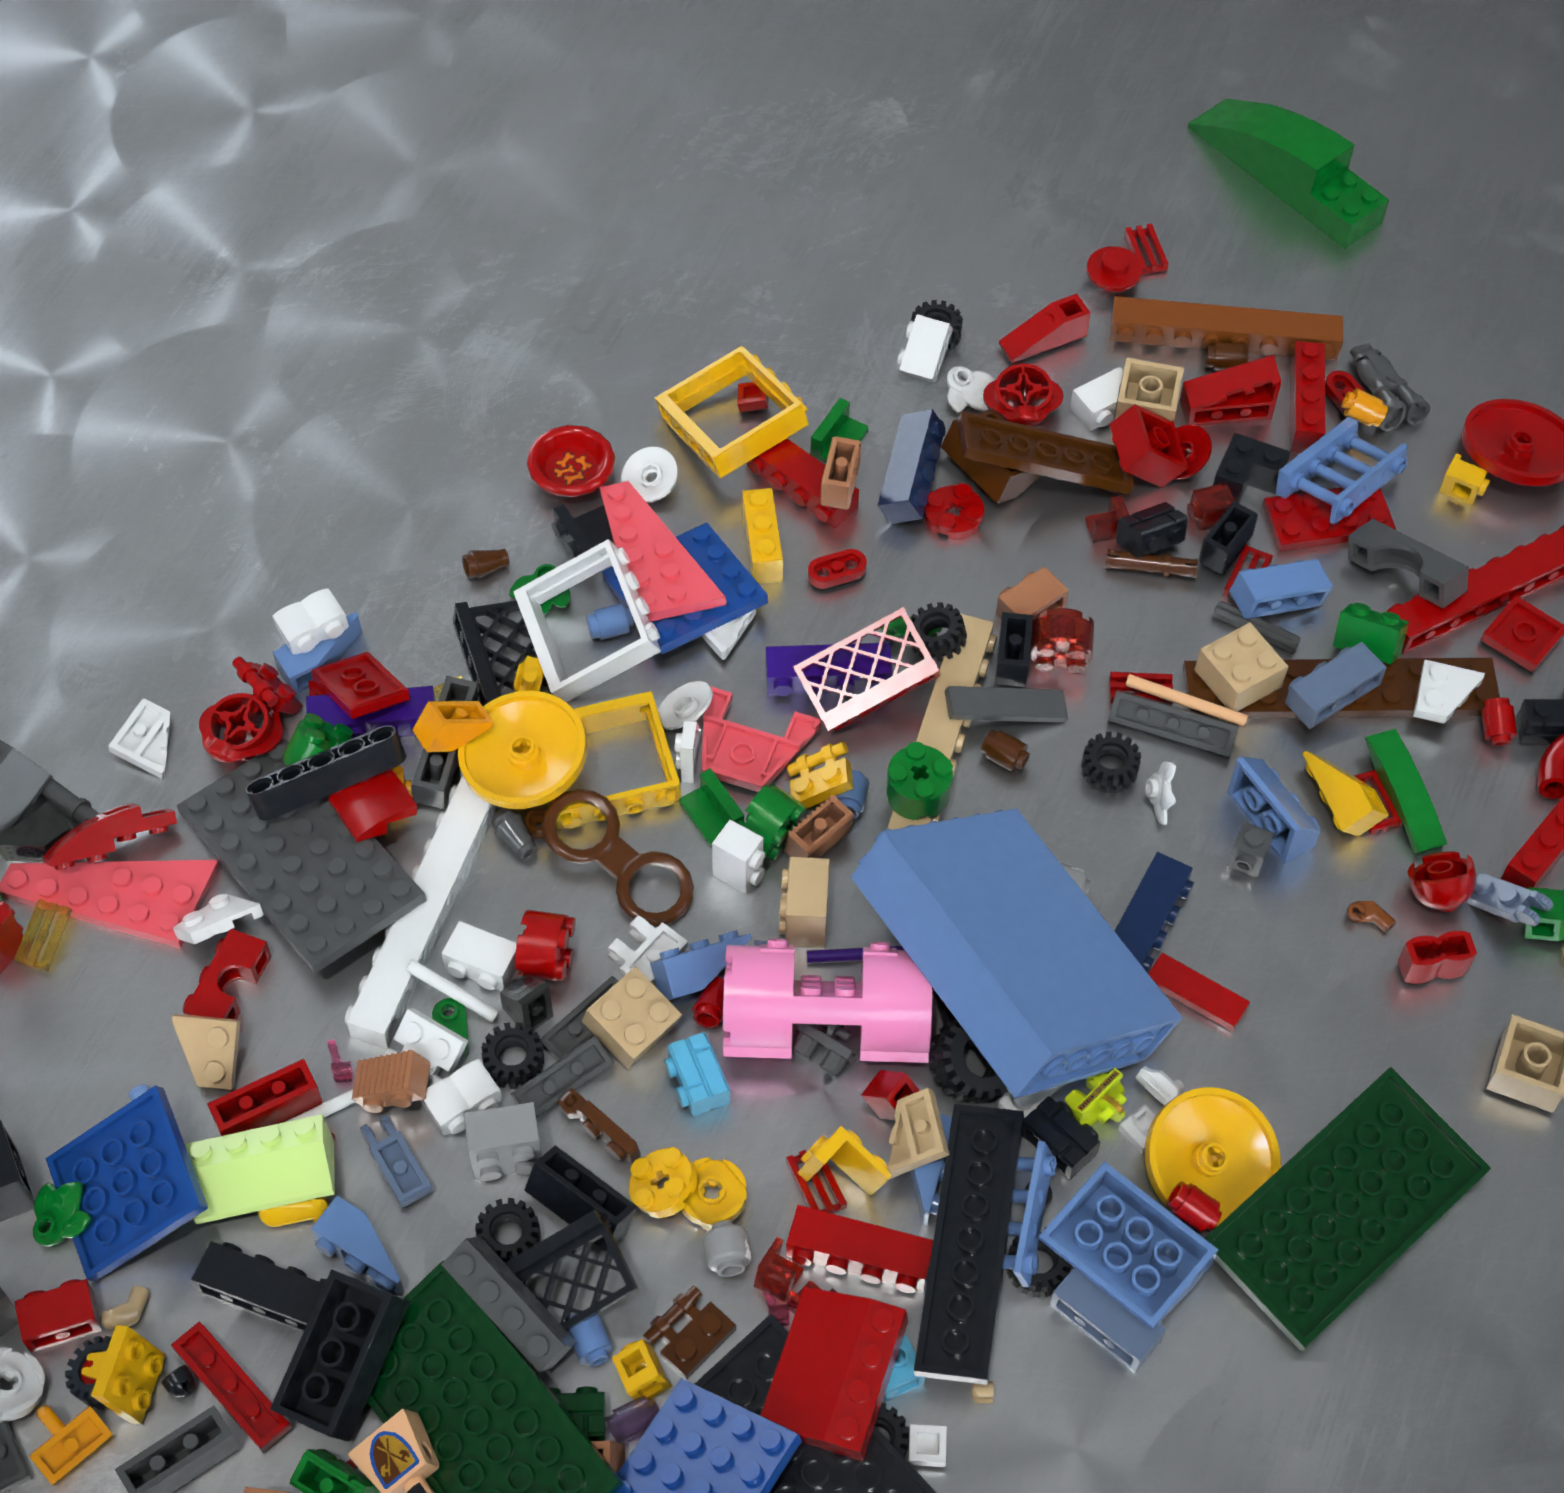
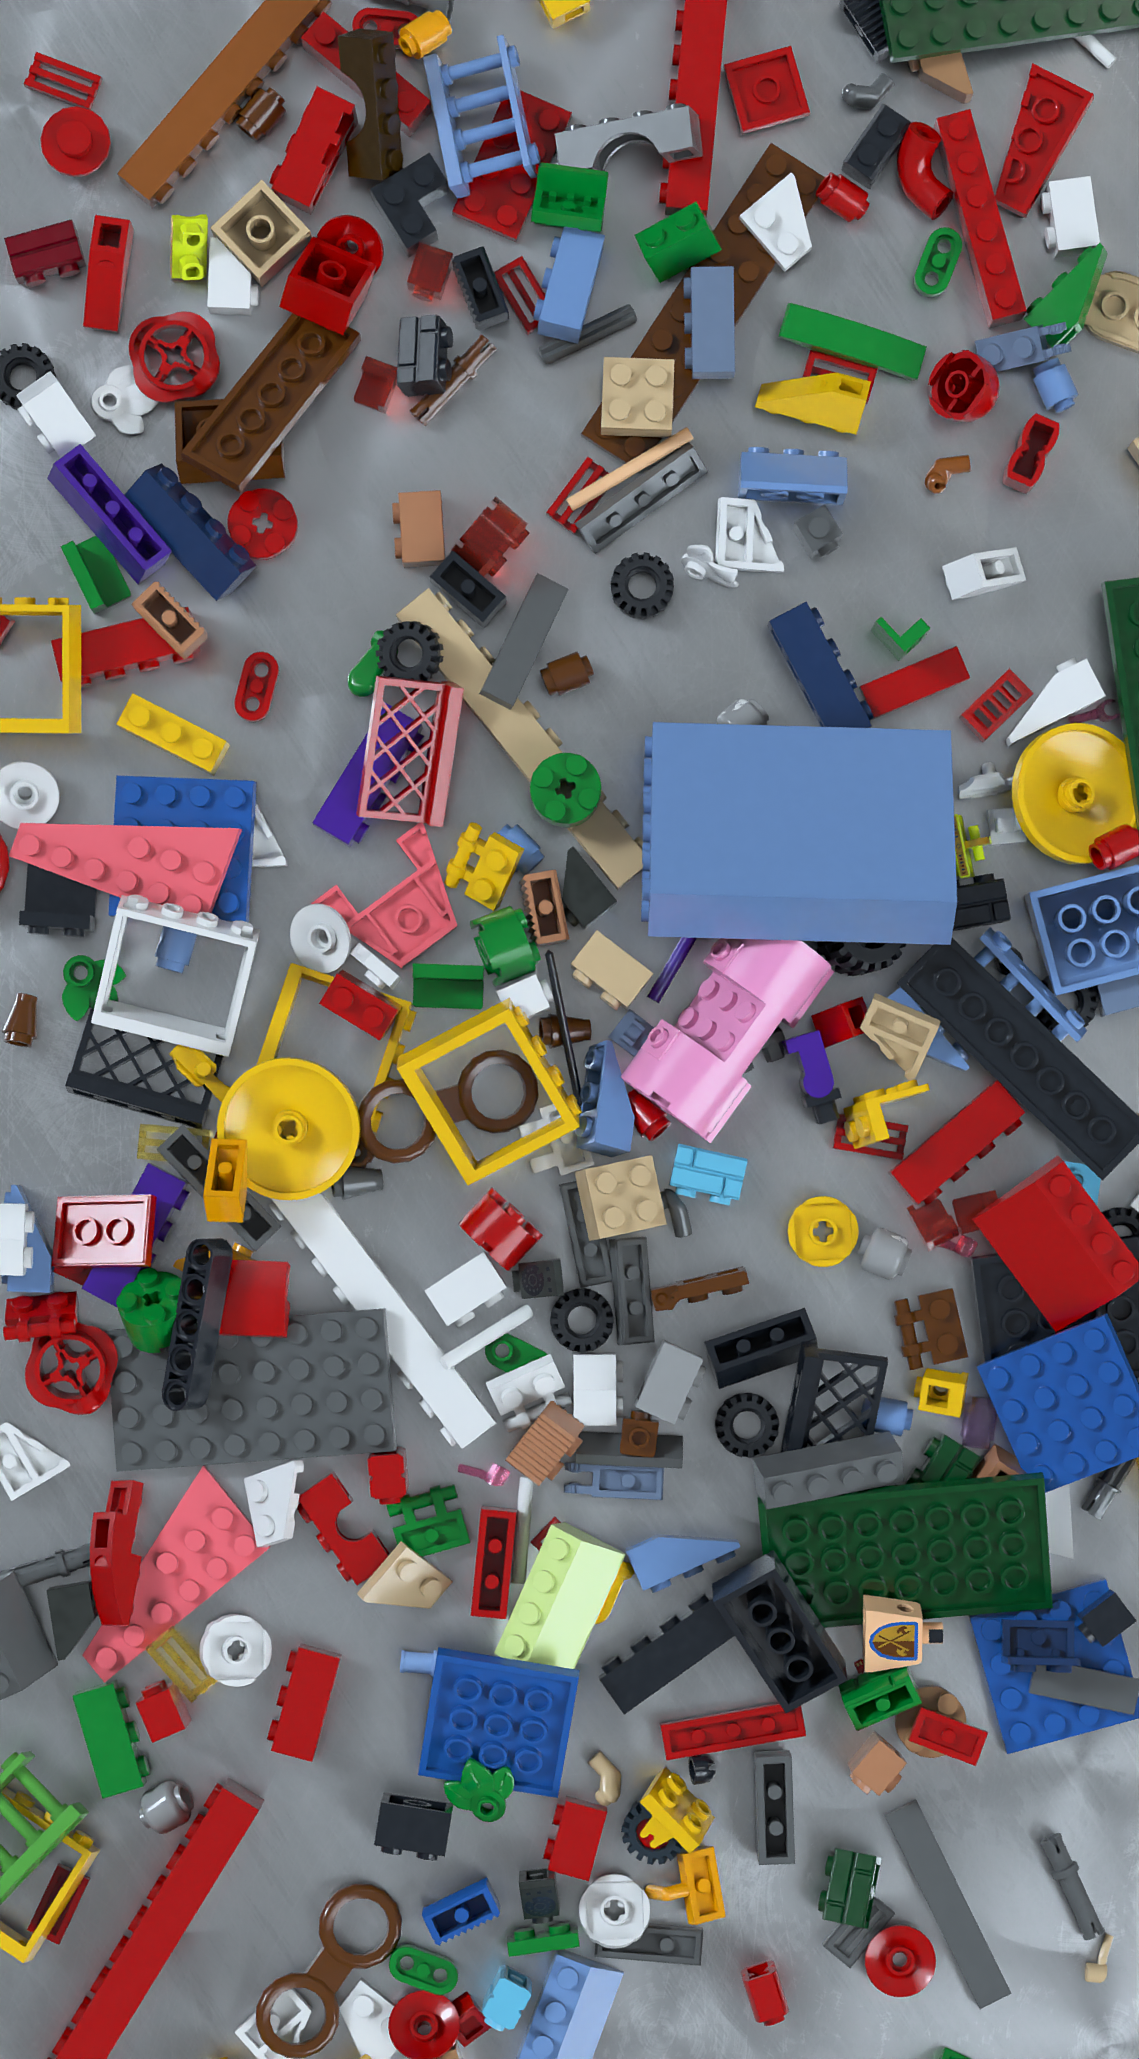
camera: 55 degrees left, 30 degrees up
yellow plate [629,1147,698,1218] -> none
none -> dark red brick [4,219,86,287]
none -> dark purple brick [47,444,172,585]
none -> neon yellow hips [170,214,208,280]
none -> white plate [199,1614,272,1687]
none -> red brick [267,1643,342,1762]
none -> red brick [319,969,403,1041]
none -> dark brown arch [338,28,403,180]
none -> red brick [367,1446,409,1505]
none -> green plate [386,1484,471,1557]
none -> yellow window [397,997,582,1185]
none -> green bracket [531,162,609,232]
none -> reddish brown cone [539,1014,592,1049]
none -> black axle [545,950,582,1118]
none -> pearl dark grey slope [562,846,617,929]
none -> dark grey tile [576,1431,683,1469]
none -> reddish brown bracket [620,1411,659,1458]
none -> dark grey arm [660,1188,692,1238]
none -> white wing [715,497,784,574]
none -> dark purple hips [782,1030,842,1125]
none -> green panel [871,617,931,661]
none -> green plate [914,227,963,297]
none -> white slope [942,547,1026,600]
none -> red slope [959,668,1034,742]
none -> white slope [1005,657,1106,747]
none -> medium blue brick [1033,358,1079,413]
none -> clear pink hand [1068,699,1120,724]

